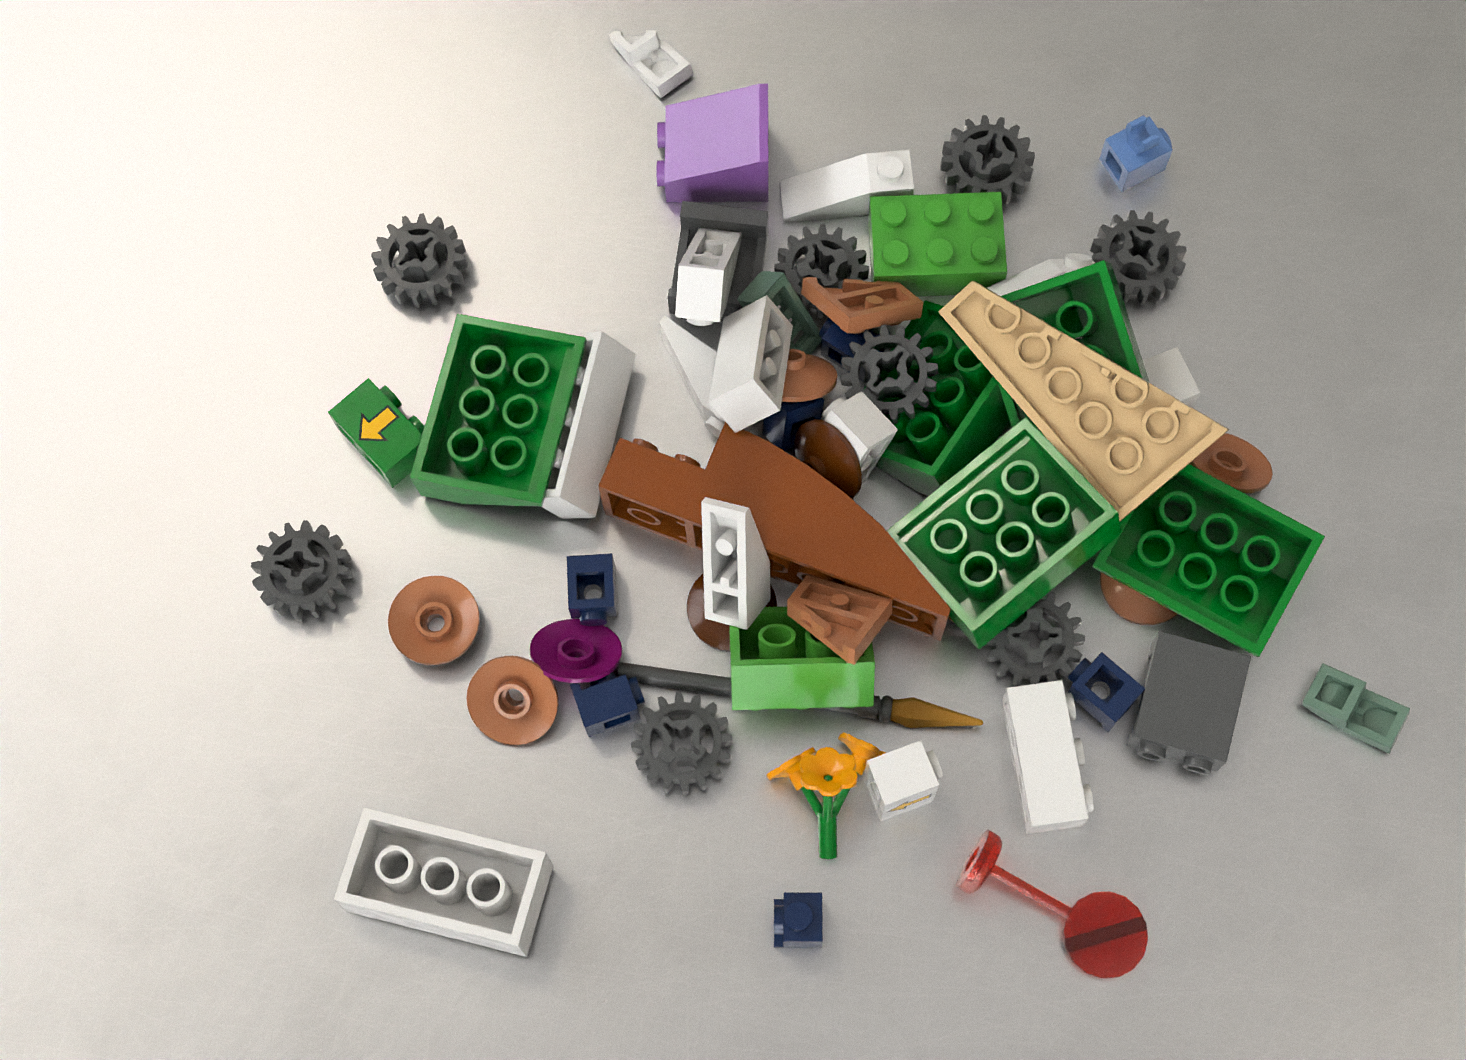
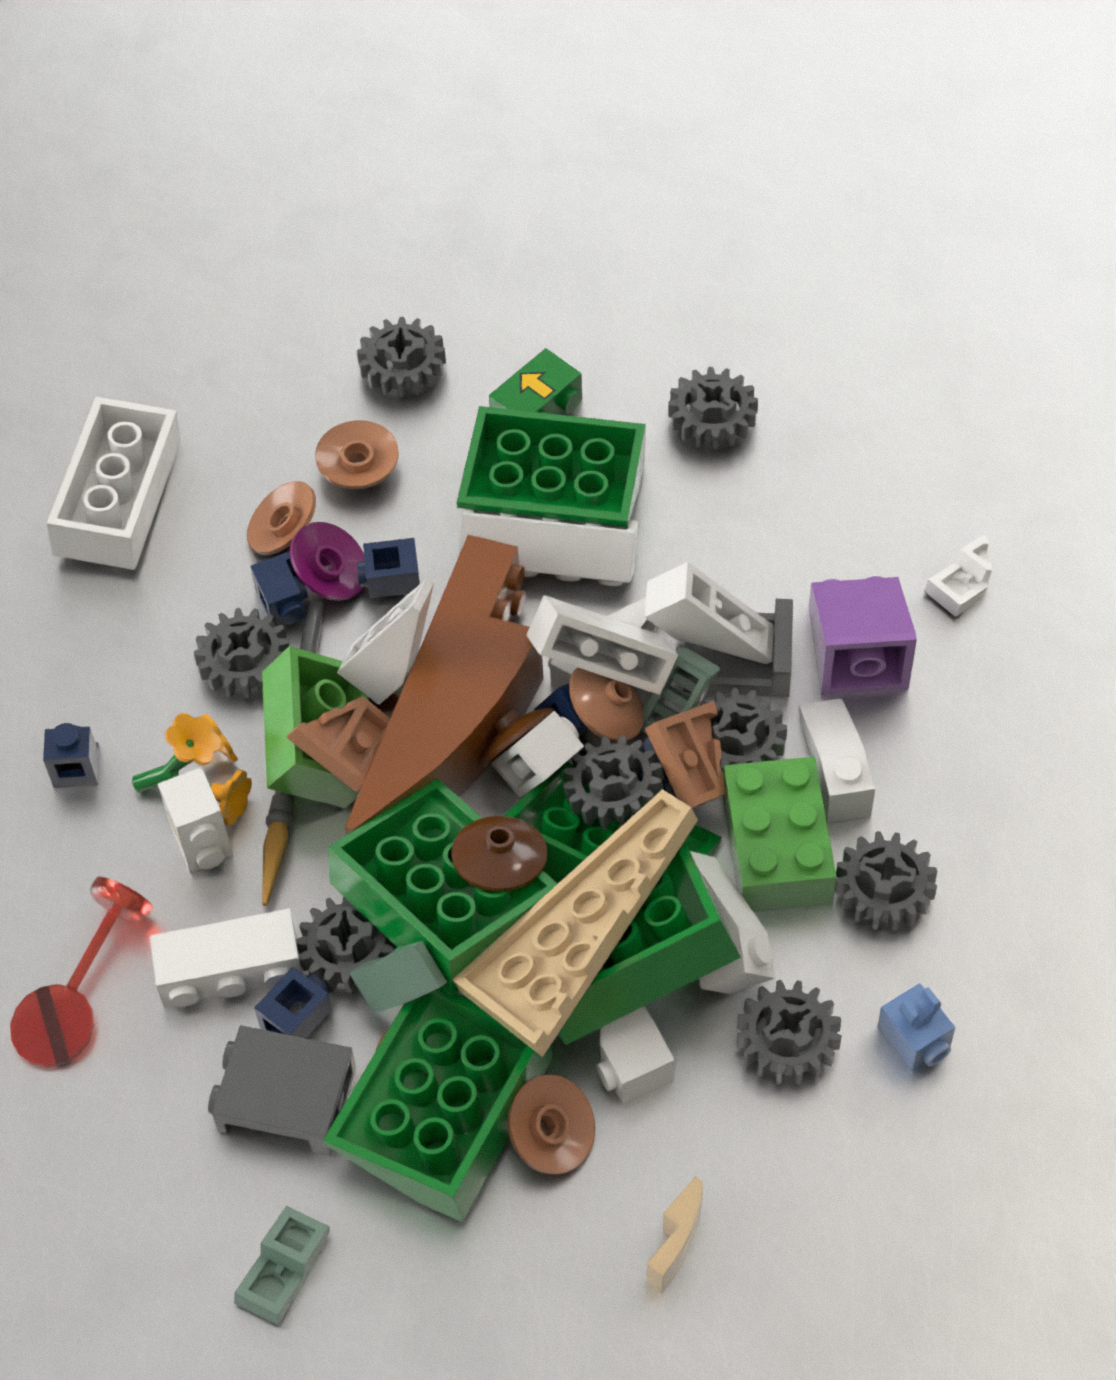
camera: 85 degrees right, 15 degrees down
none -> sand green slope [349,941,447,1013]
none -> reddish brown dish [452,816,547,892]
none -> tan slope [646,1176,703,1293]

